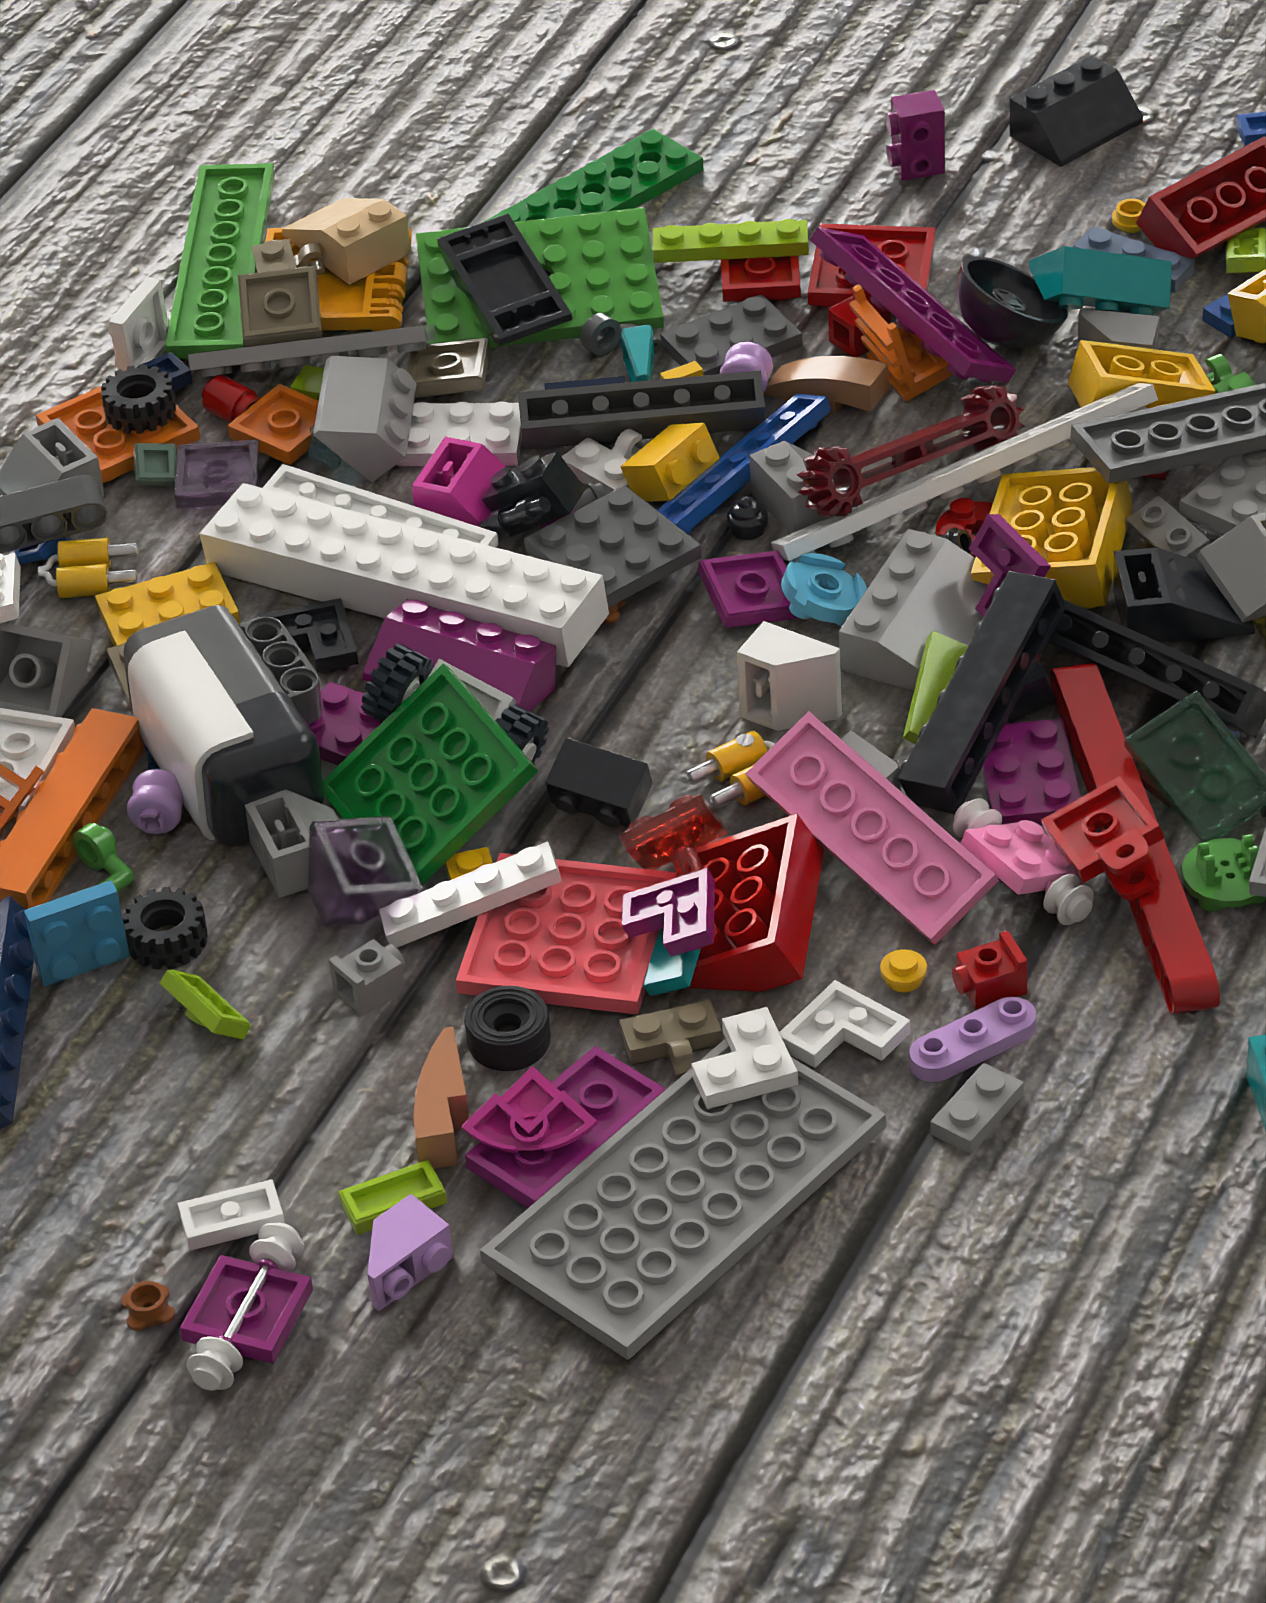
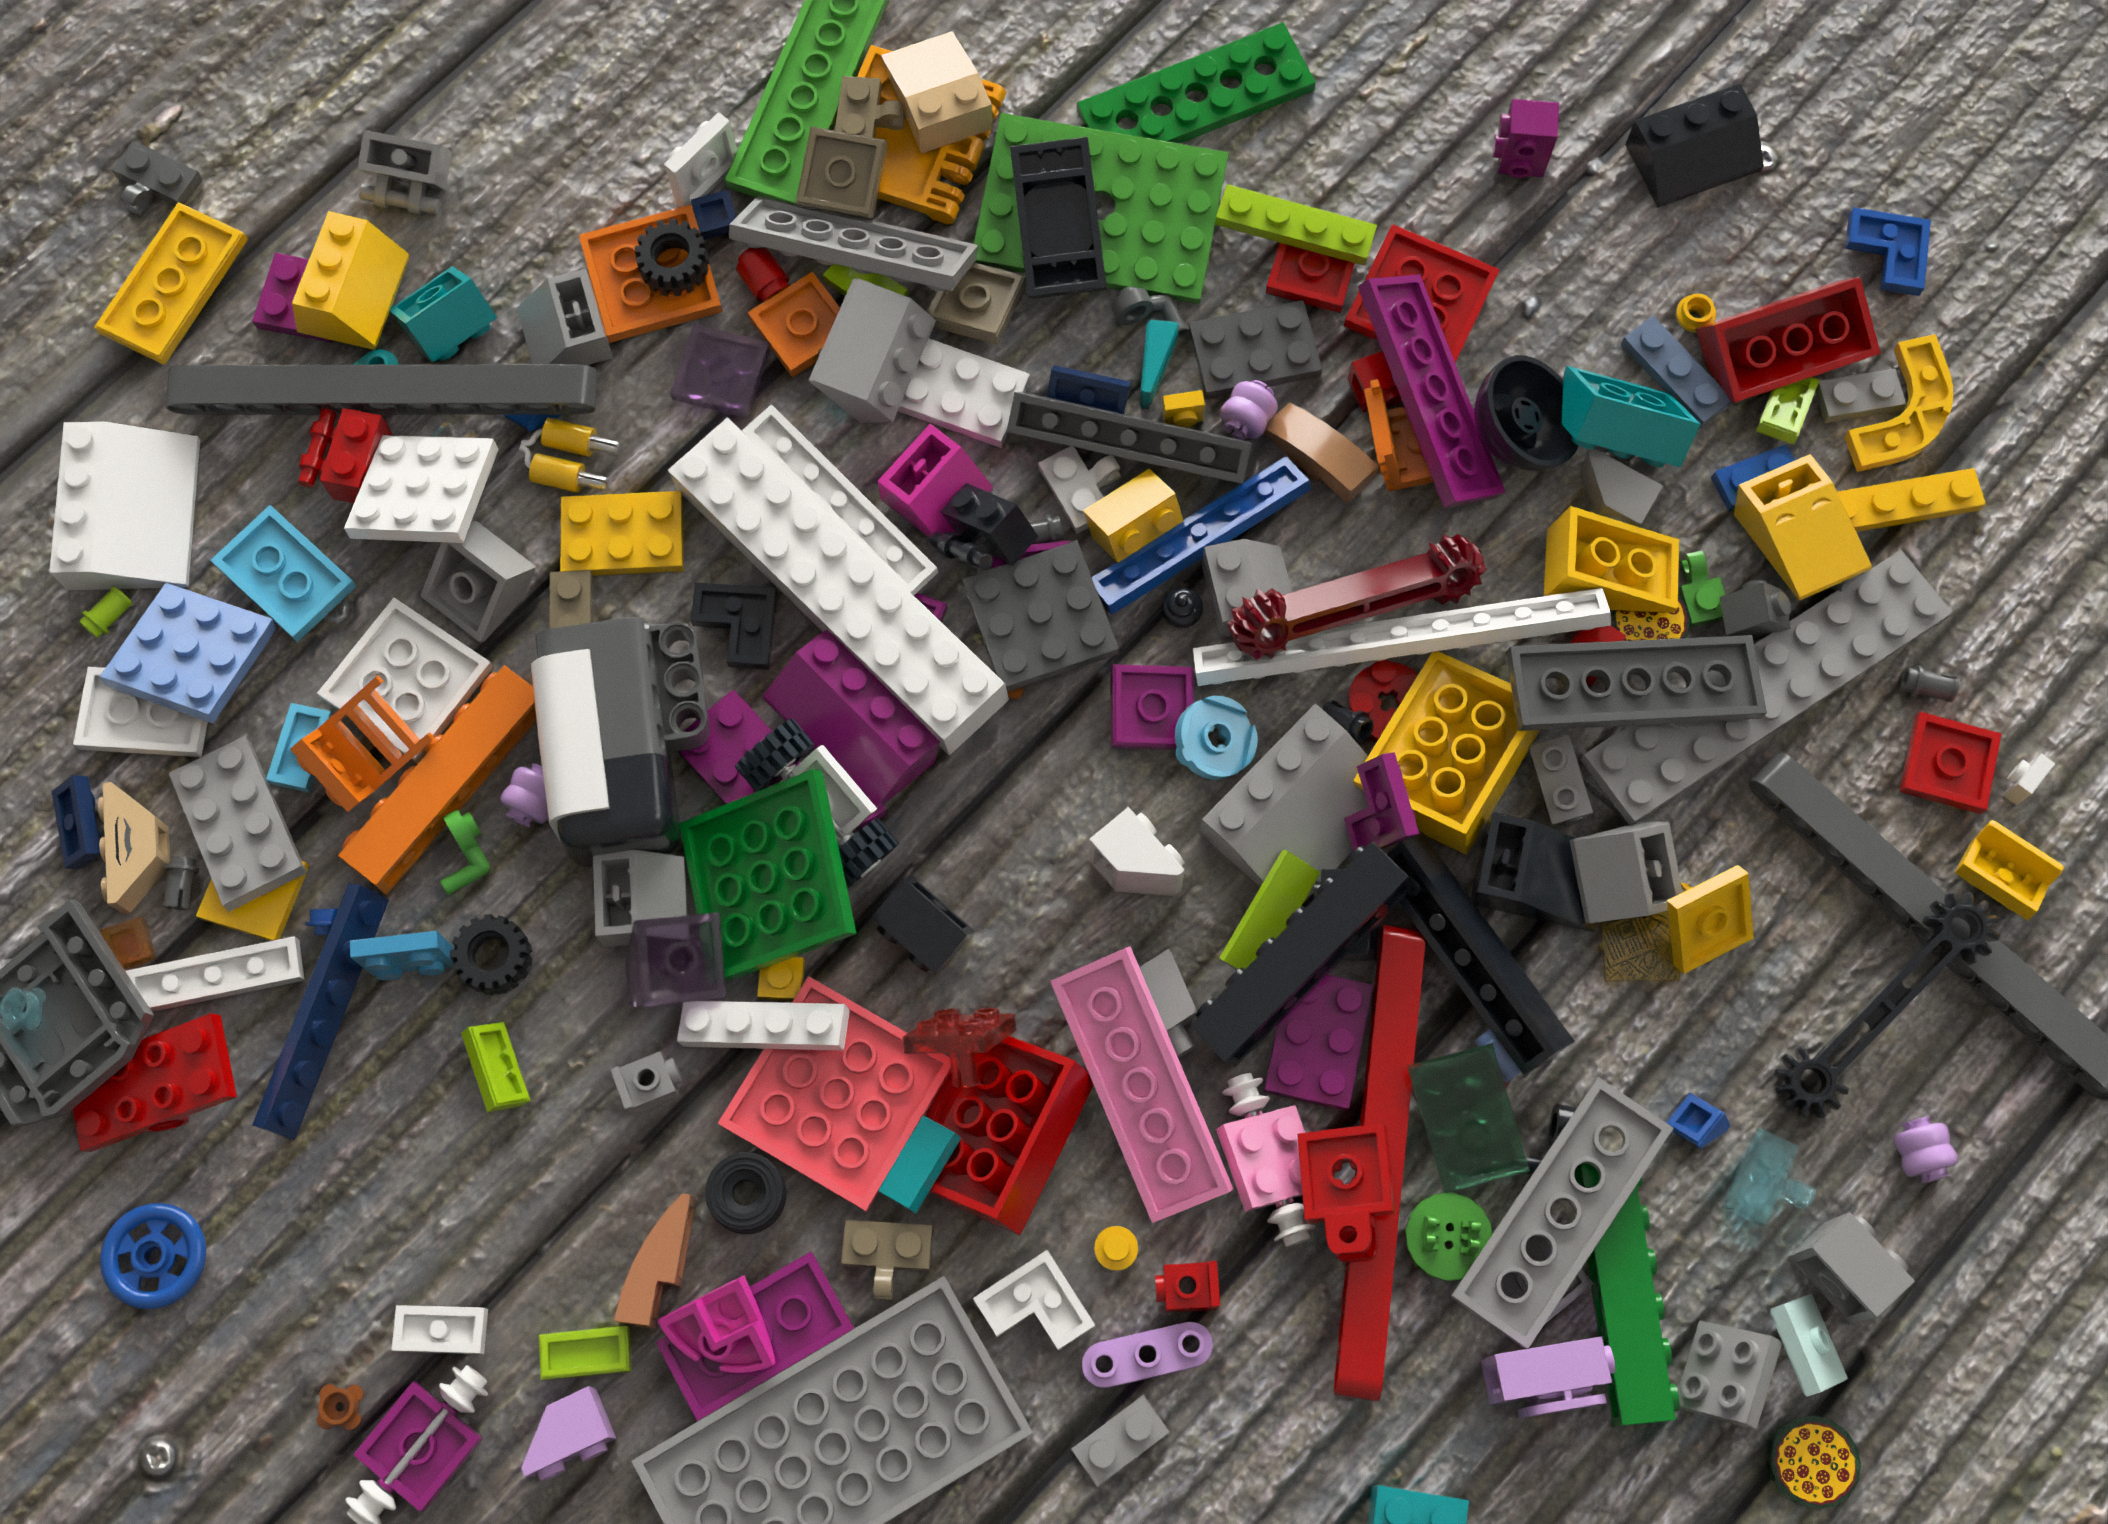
camera: 15 degrees right, 30 degrees up
sand green tile [133,443,177,487] -> none
magenta plate [622,868,715,957] -> none
yellow piece [686,731,775,809] -> none
white plate [691,1007,798,1109] -> none

